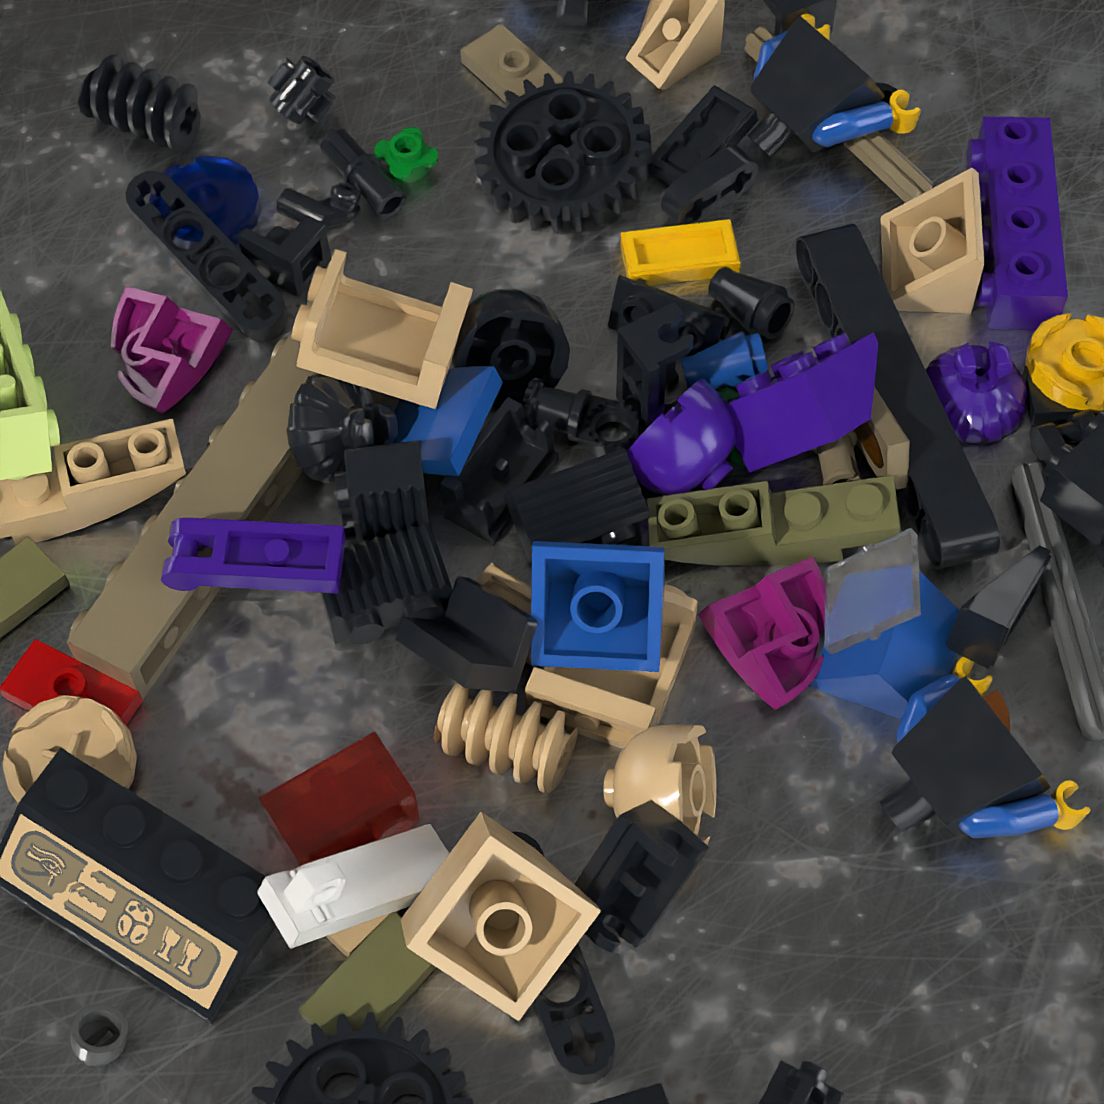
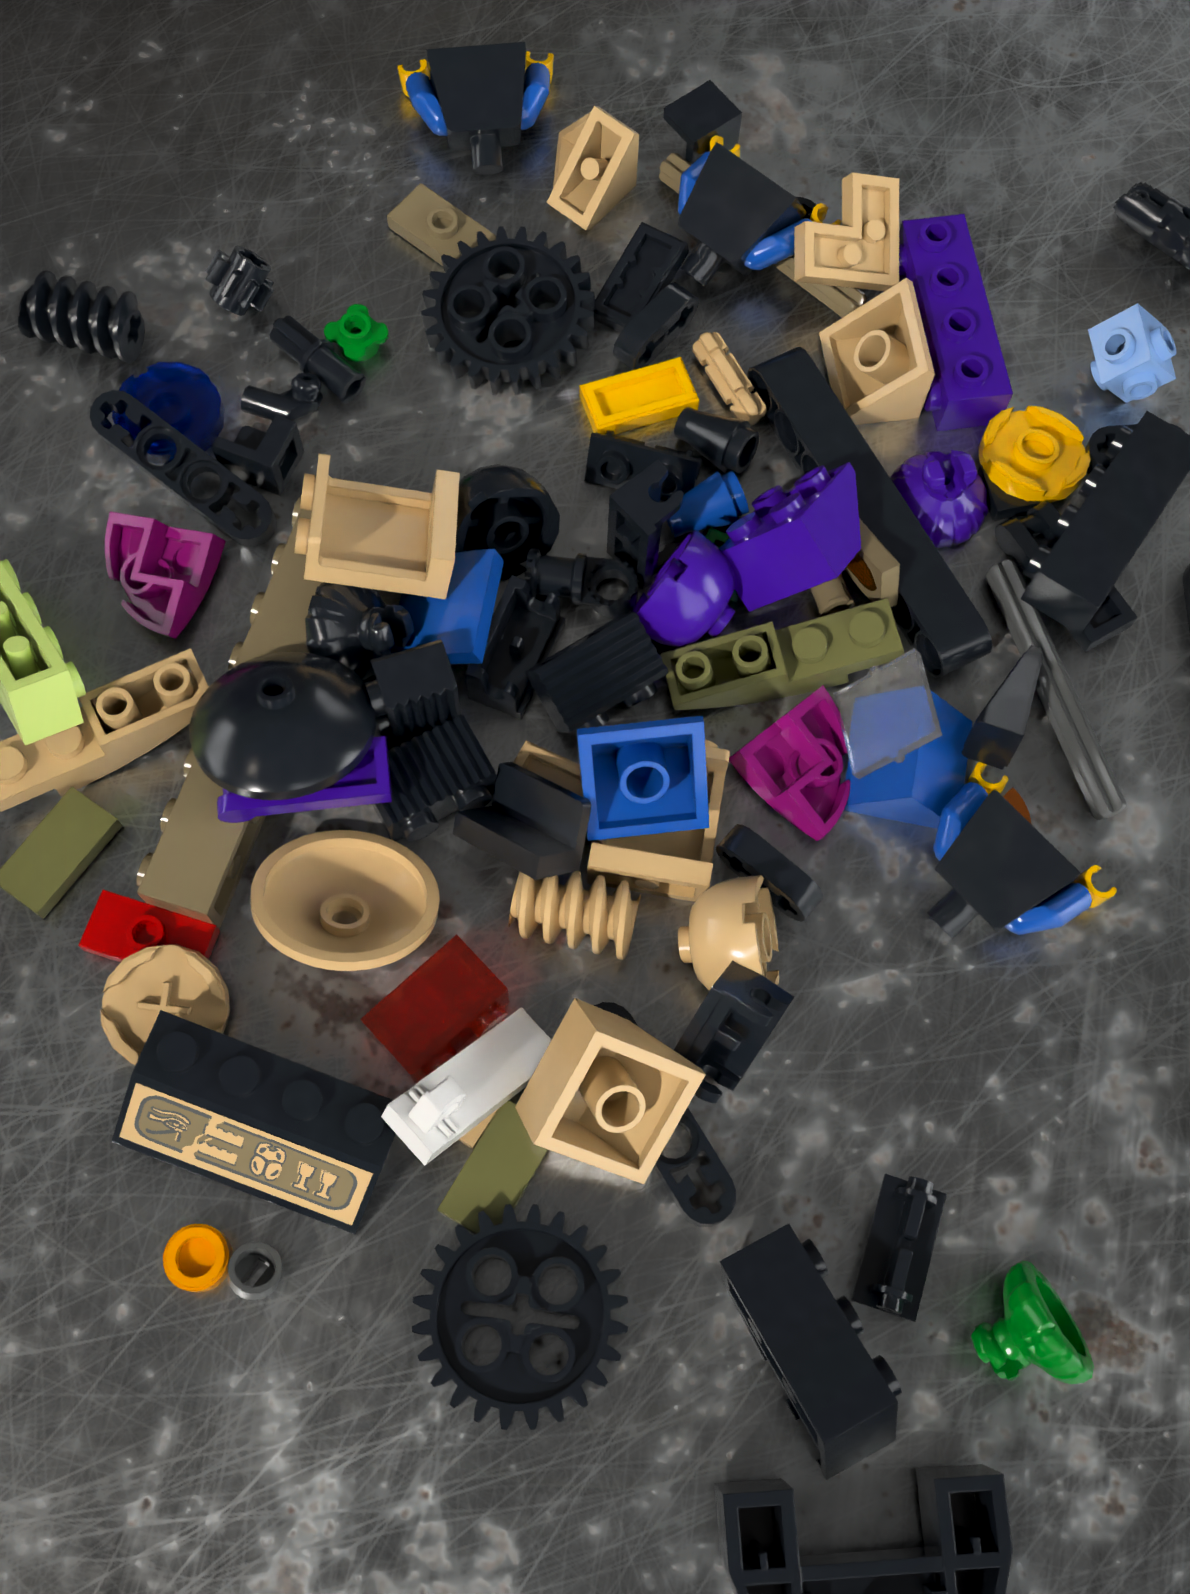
camera: 15 degrees left, 10 degrees up
none -> light orange tile [163,1224,233,1293]
none -> black dish [189,652,376,800]
none -> tan dish [251,830,440,971]
none -> tan axle [692,332,767,426]
none -> black beam [716,824,823,922]
none -> tan plate [794,172,899,291]

